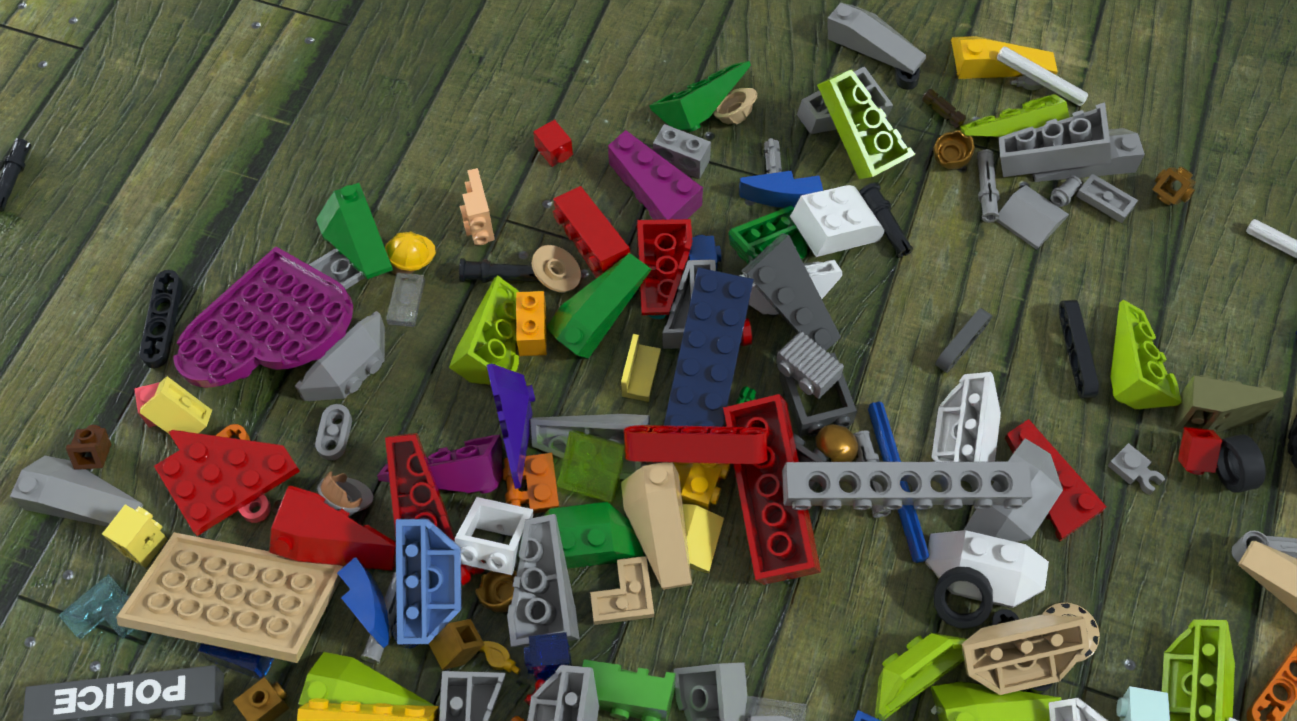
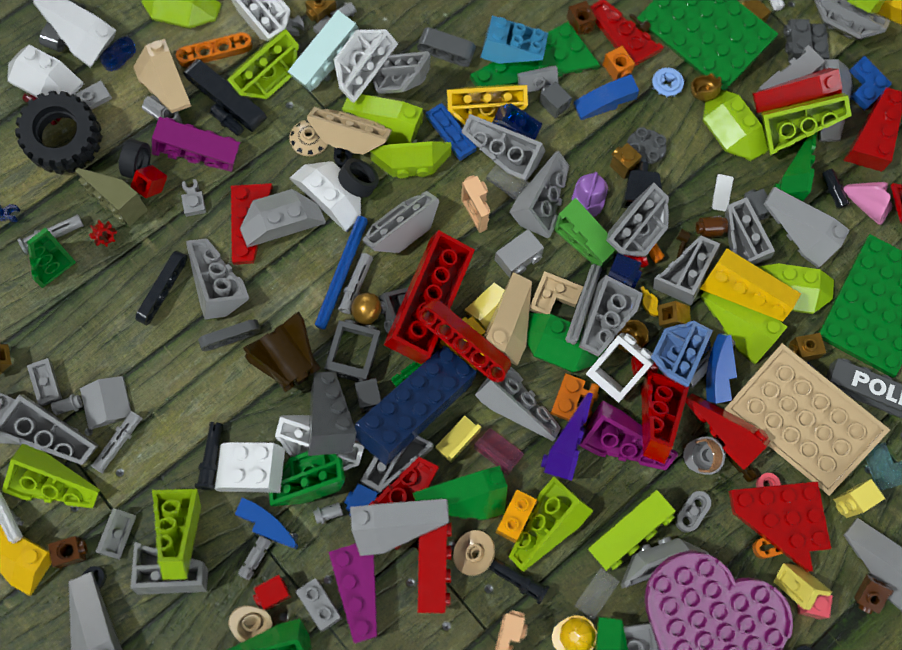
camera: 155 degrees left, 10 degrees up
clear neon green plate [557,430,625,503] -> none
light grey brick [776,331,844,399] -> none
light grey brick [782,462,1033,510] -> none
dark brown axle [922,89,966,128] -> none
white wedge [931,372,1001,462] -> none
pearl gold hair [933,130,975,169] -> none
lime wedge [1110,300,1182,409] -> none
none -> light grey pin [17,214,84,256]
none -> green wedge [27,227,76,288]
none -> reddish brown brick [48,536,88,568]
none -> red gear [89,220,117,247]
none -> light grey plate [96,508,136,560]
none -> magenta wedge [152,117,240,172]
none -> black beam [183,59,267,132]
none -> light grey wedge [186,239,249,319]
none -> black axle [209,104,244,136]
none -> dark brown brick [243,311,321,393]
none -> red brick [253,575,291,610]
none -> light grey pin [313,502,343,524]
none -> light grey wedge [350,499,449,556]
none -> dark grey brick [355,378,381,414]
none -> light grey wedge [362,191,439,253]
none -> light nougat plate [461,175,490,233]
none -> clear pink panel [474,428,524,475]
none -> light grey brick [495,229,544,278]
none -> light grey axle [565,264,602,345]
none -> lime wedge [588,490,675,570]

